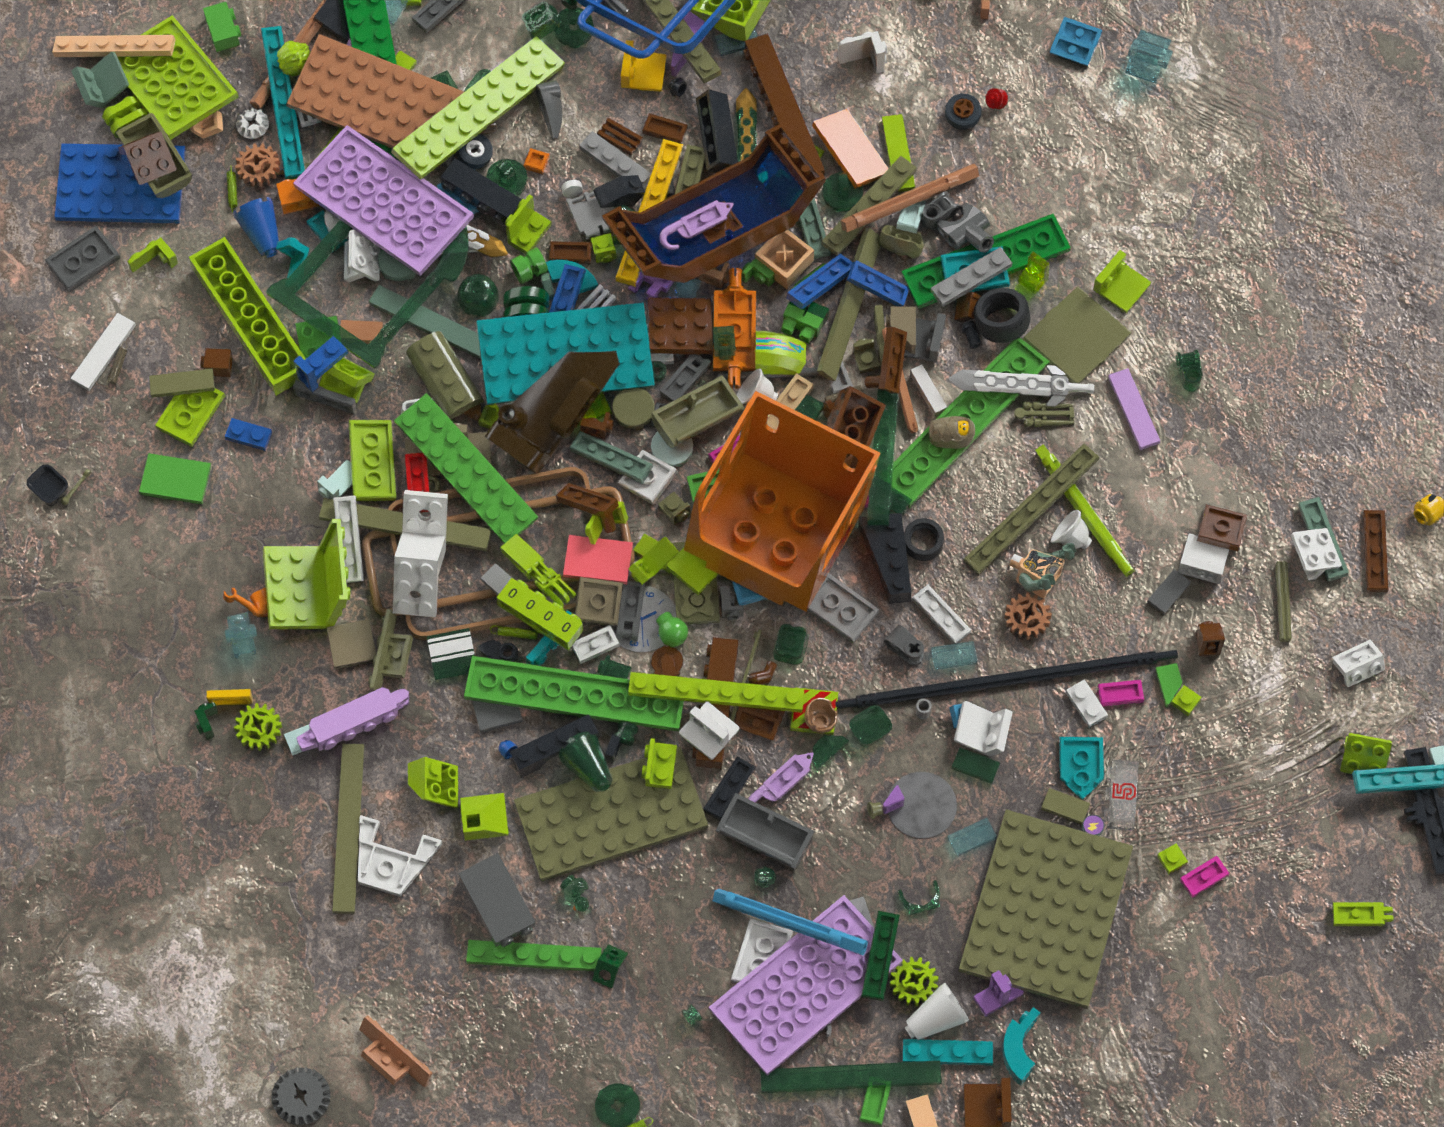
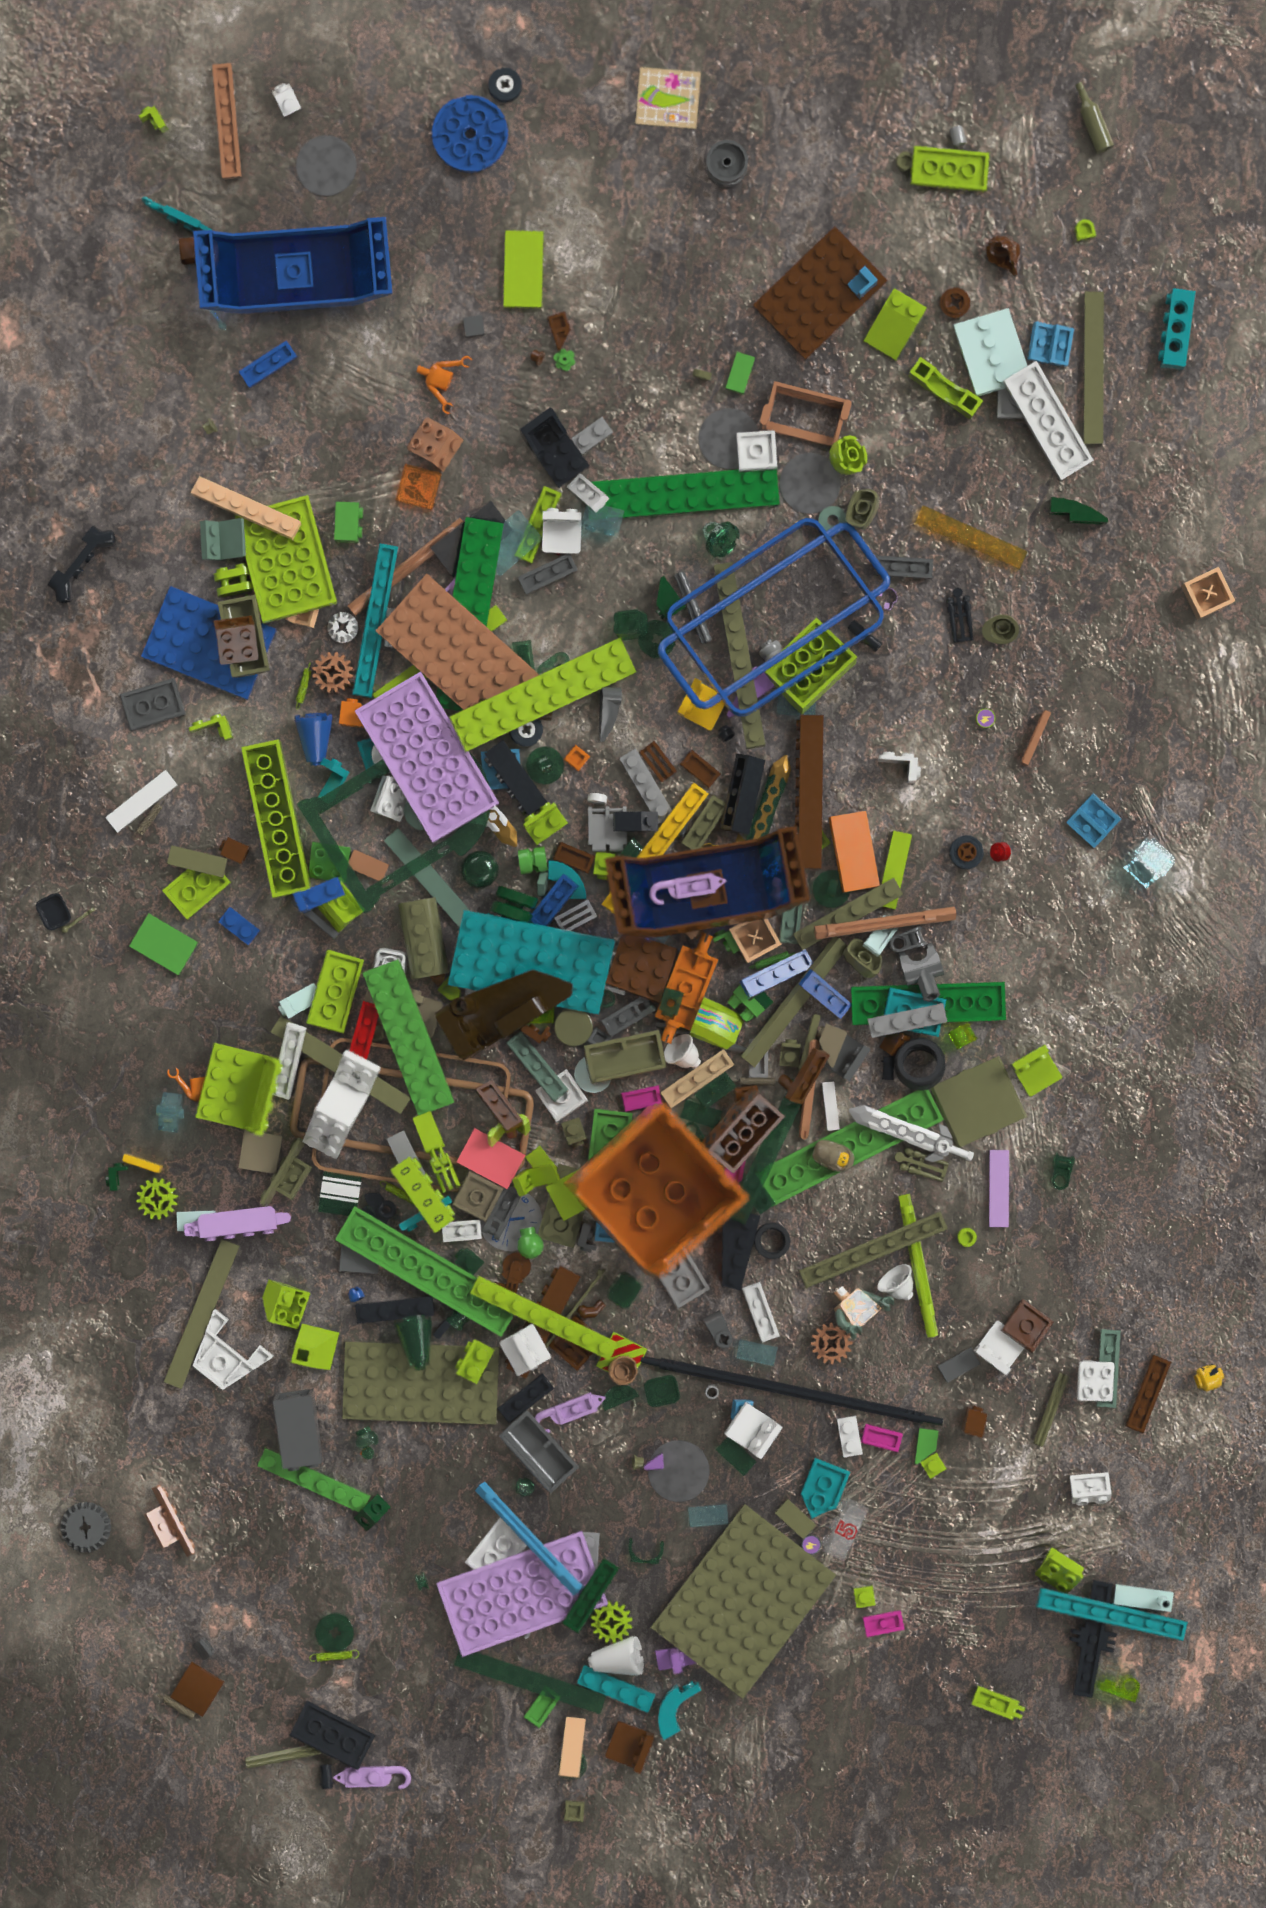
camera: 25 degrees right, 20 degrees up
lime hair [277,41,310,76] -> none
none -> lime tile [957,1228,977,1247]

